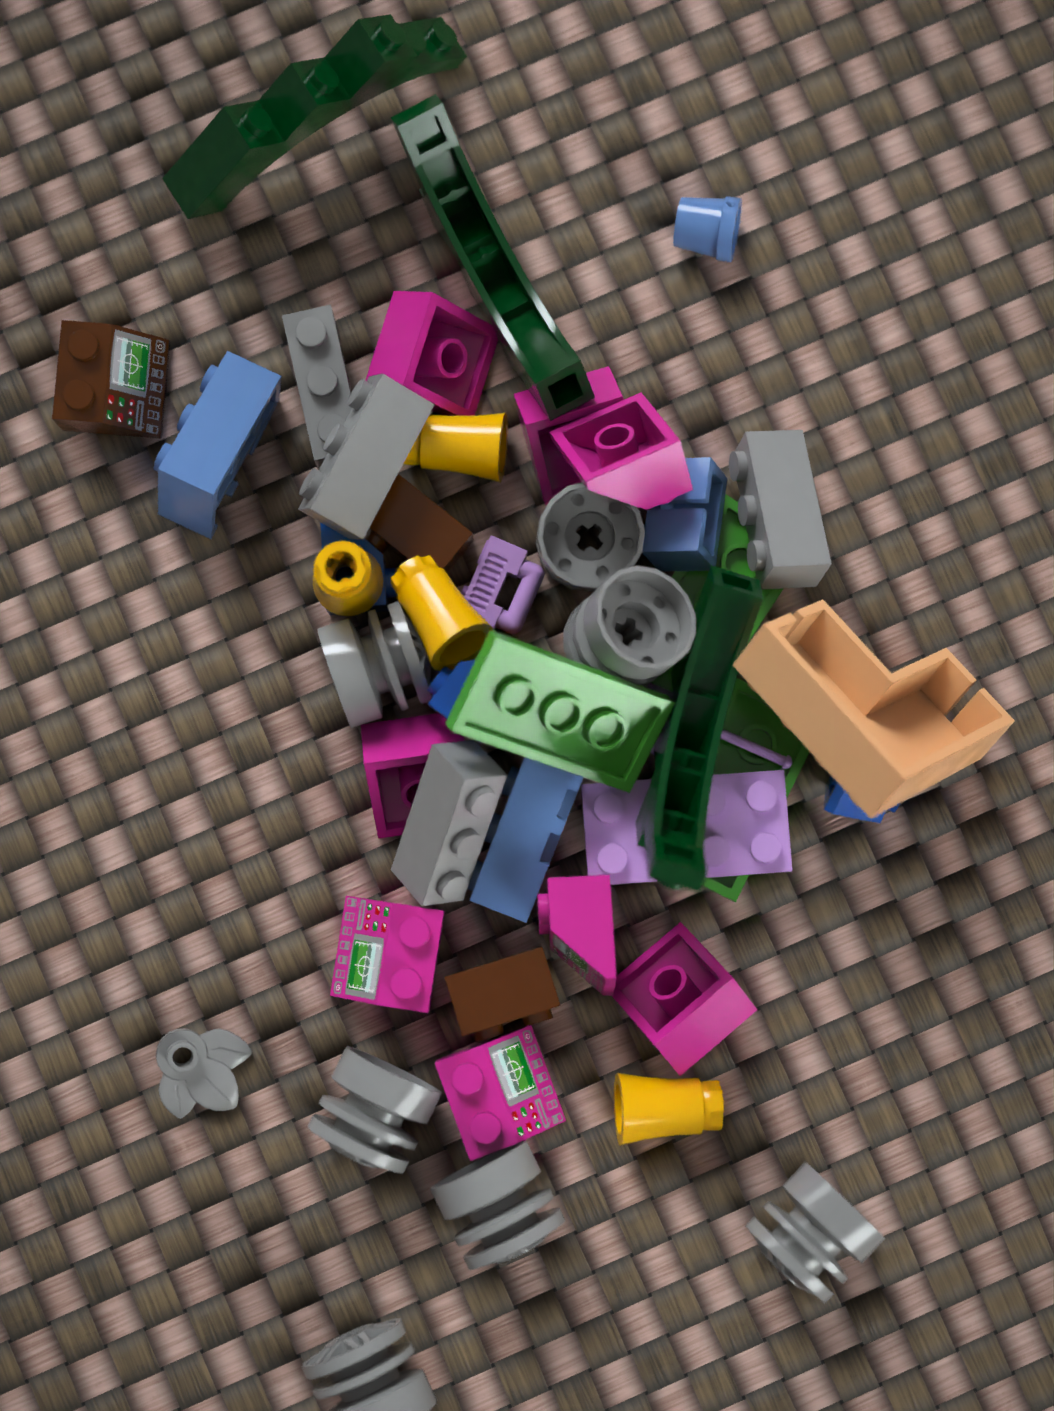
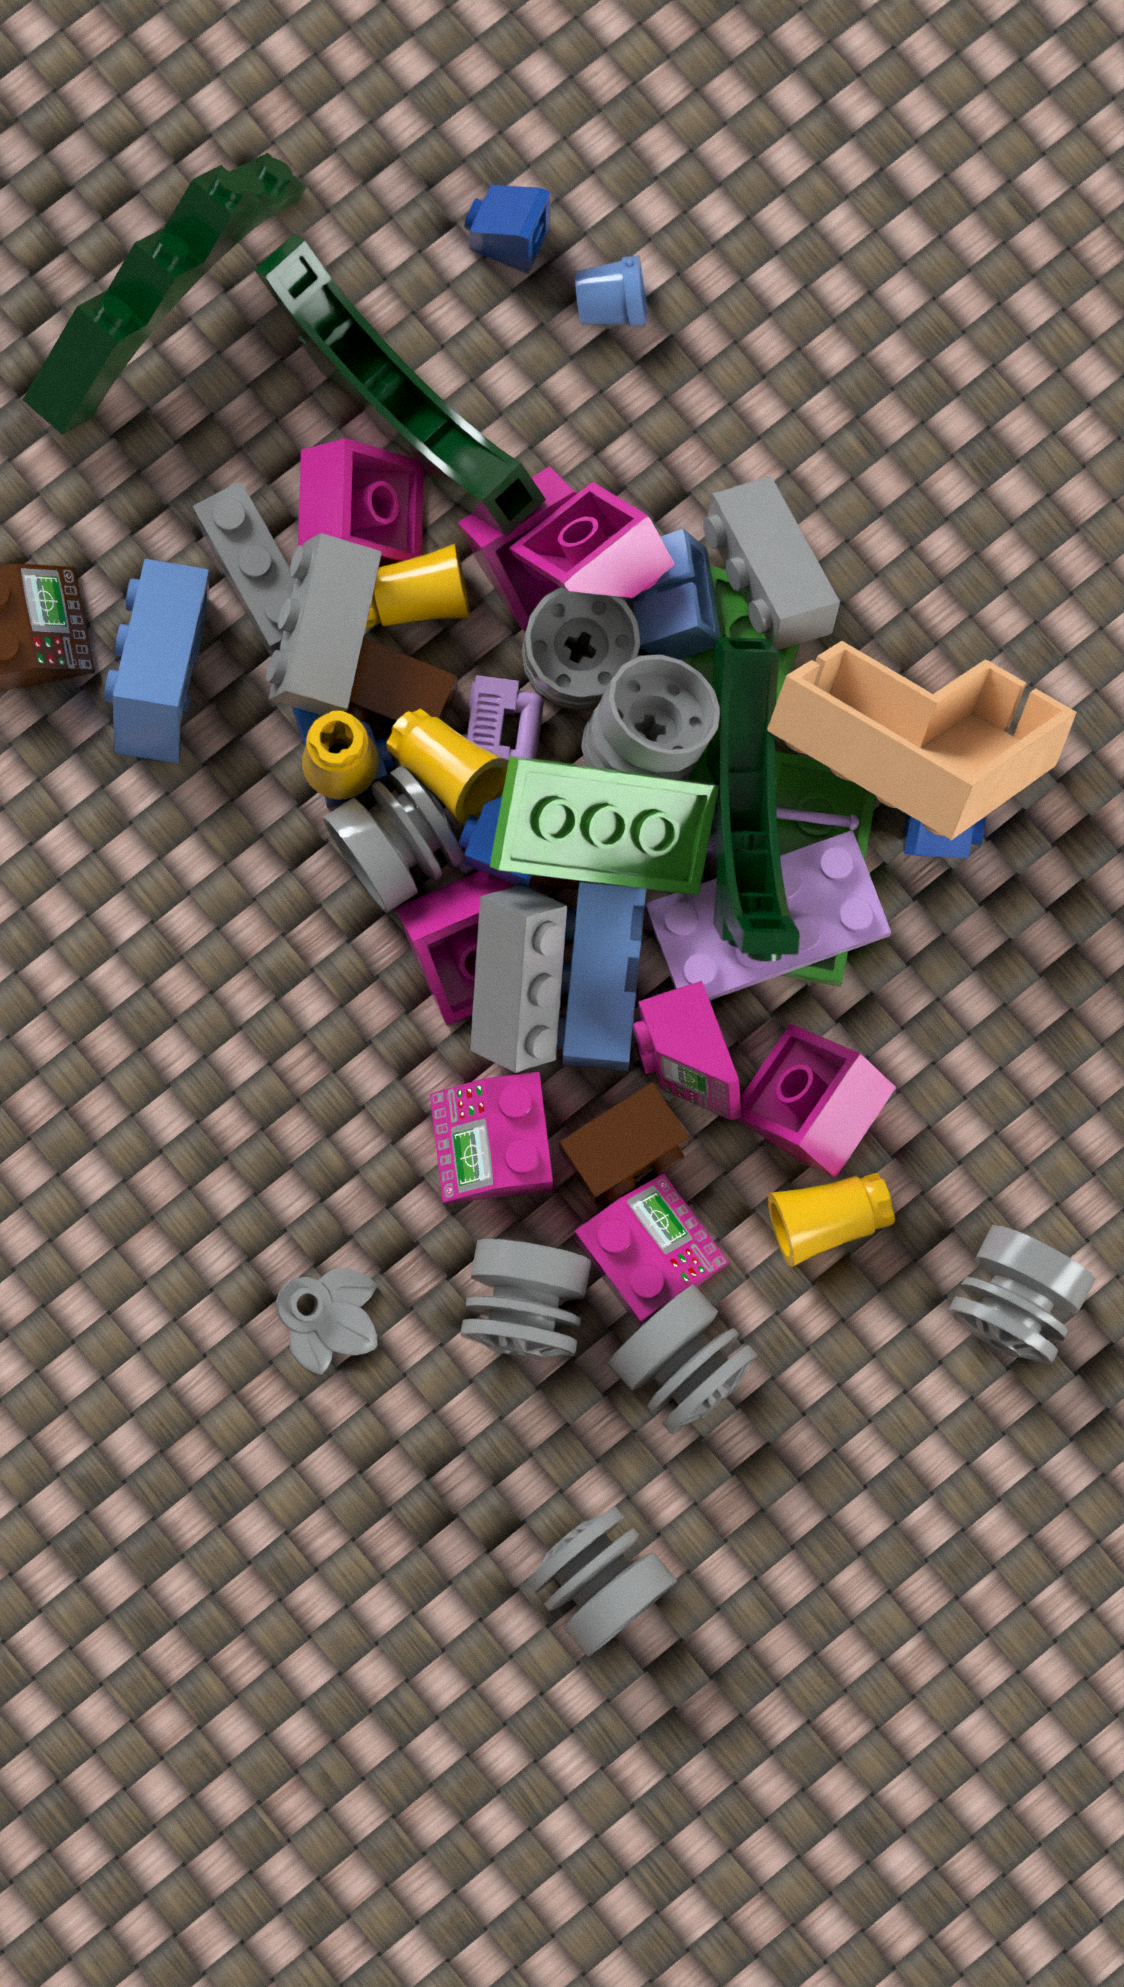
camera: 15 degrees left, 5 degrees down
none -> blue slope [464,185,550,274]

